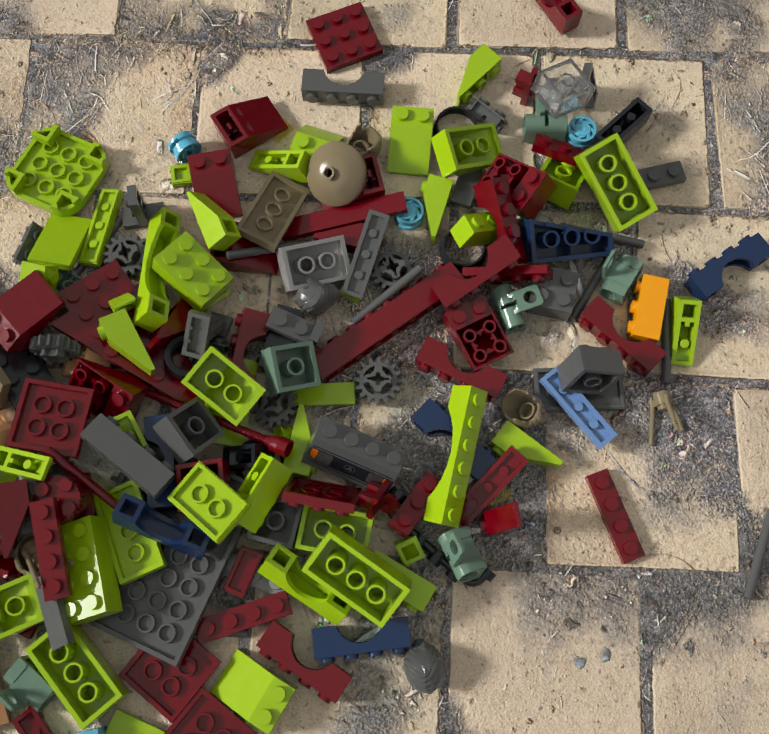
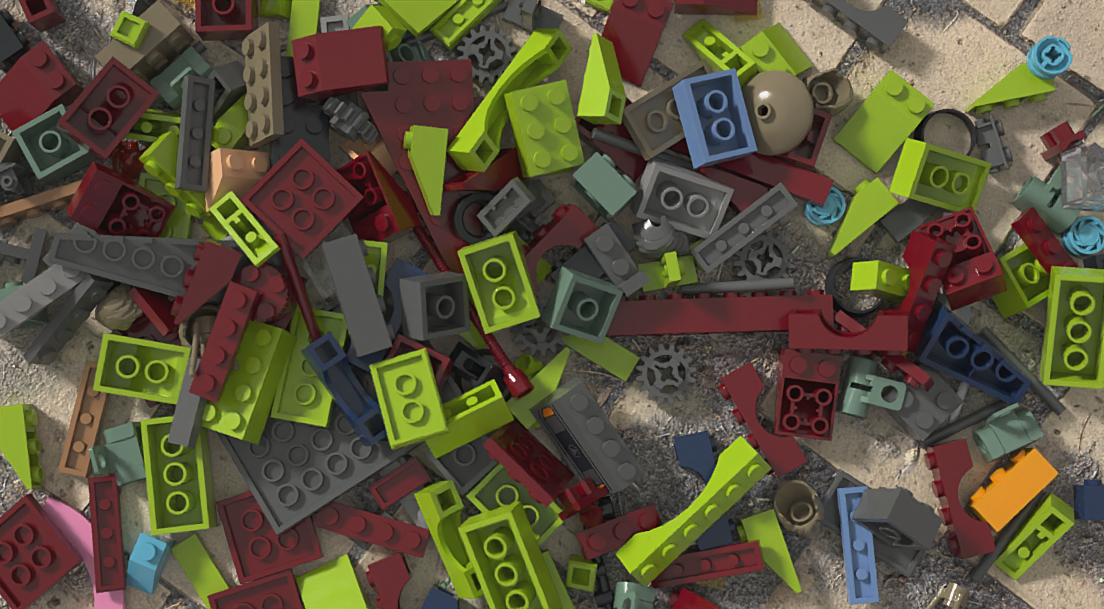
camera: 30 degrees right, 10 degrees up
lime slope [108,293,136,313] -> none
none -> sand green brick [571,152,637,223]
none -> lime bracket [637,251,698,293]
none -> medium blue brick [672,68,758,169]
none -> medium azure wheel [1026,35,1073,80]

